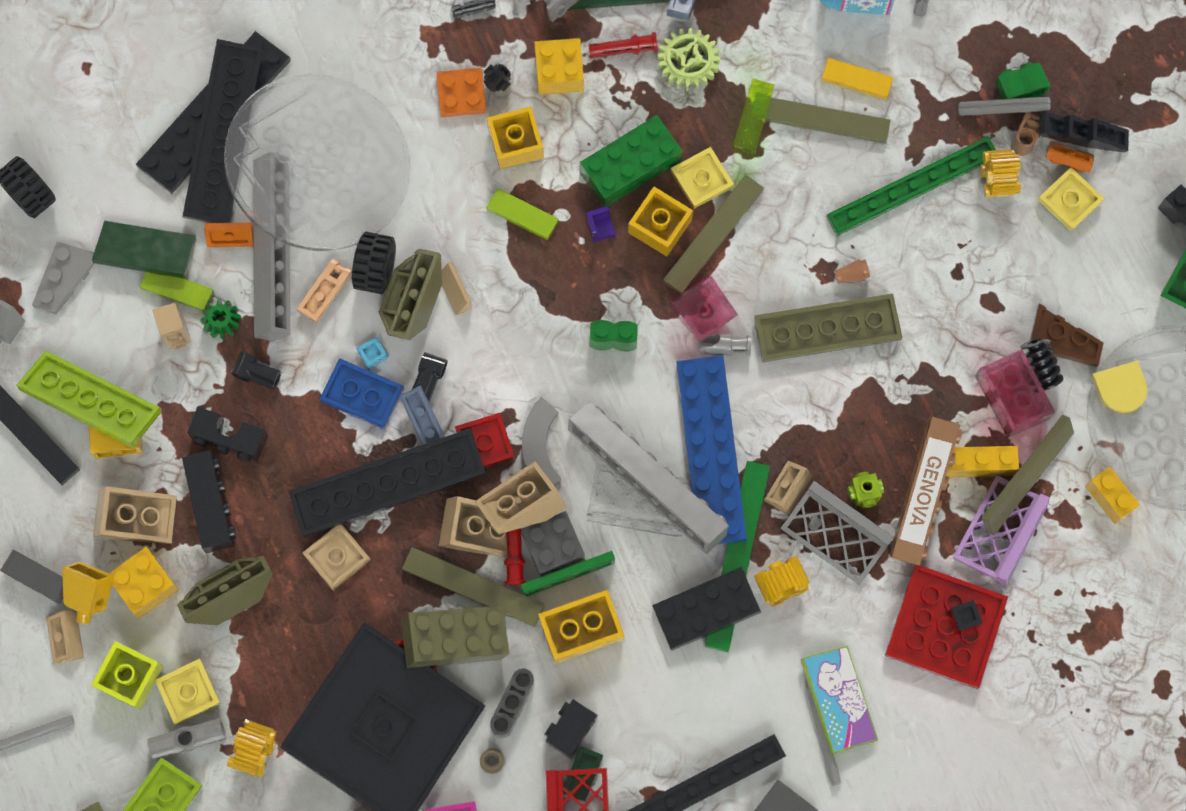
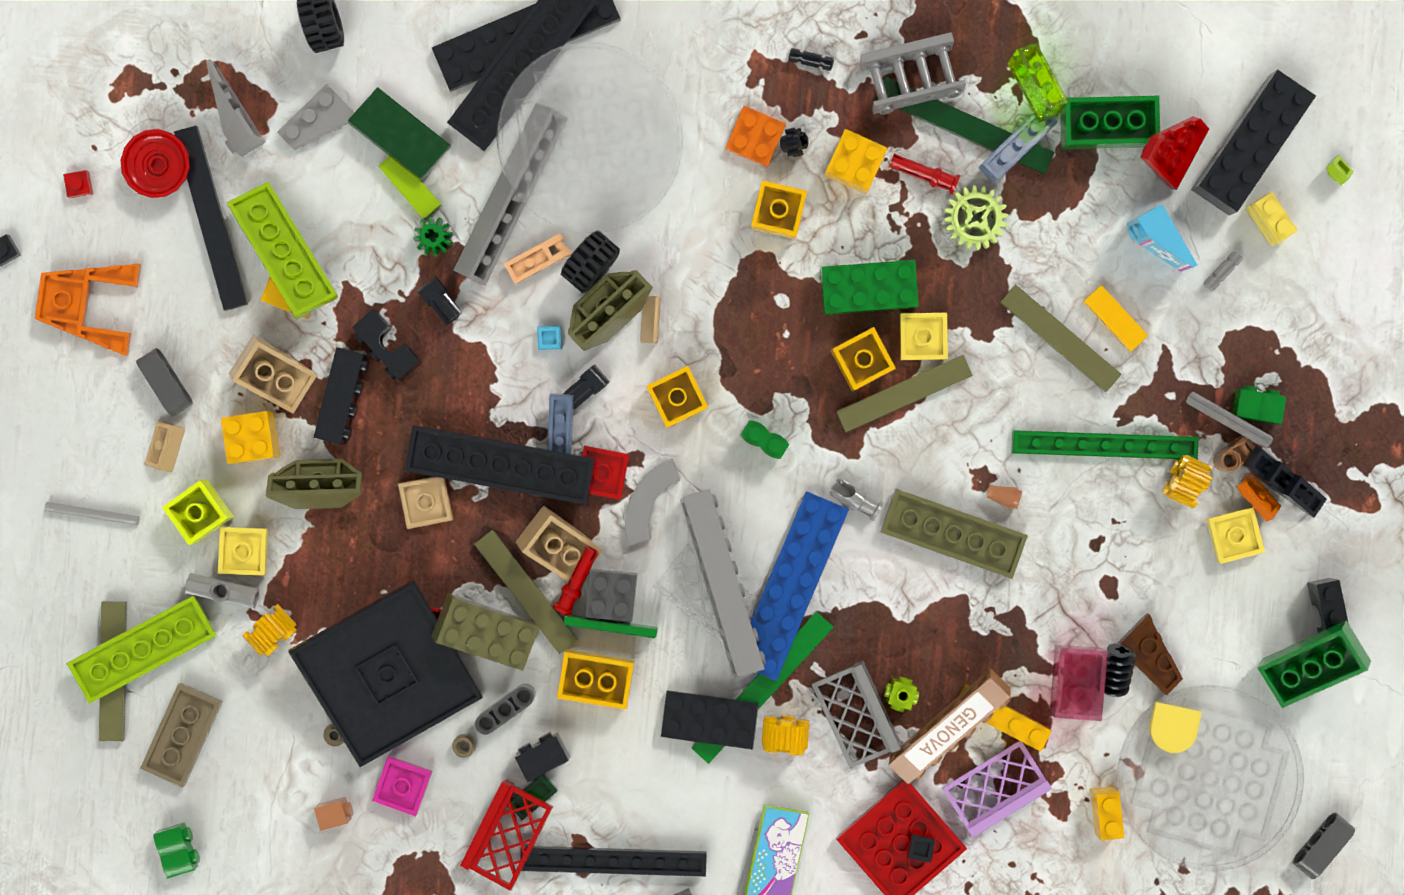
camera: 30 degrees right, 15 degrees up
yellow torso [62,561,114,624] -> none
tan brick [152,302,192,350] -> none
orange plate [204,222,254,247] -> none
blue tile [319,358,404,429] -> none
tan slope [475,461,567,534] -> none
lime tile [486,188,559,241] -> none
dark purple panel [586,206,615,243] -> none
clear pink slope [668,276,738,342] -> none
clear neon green brick [733,78,775,155] -> none
tan slope [764,461,812,515] -> none
olive tile [982,415,1074,535] -> none
none -> yellow brick [646,366,709,428]

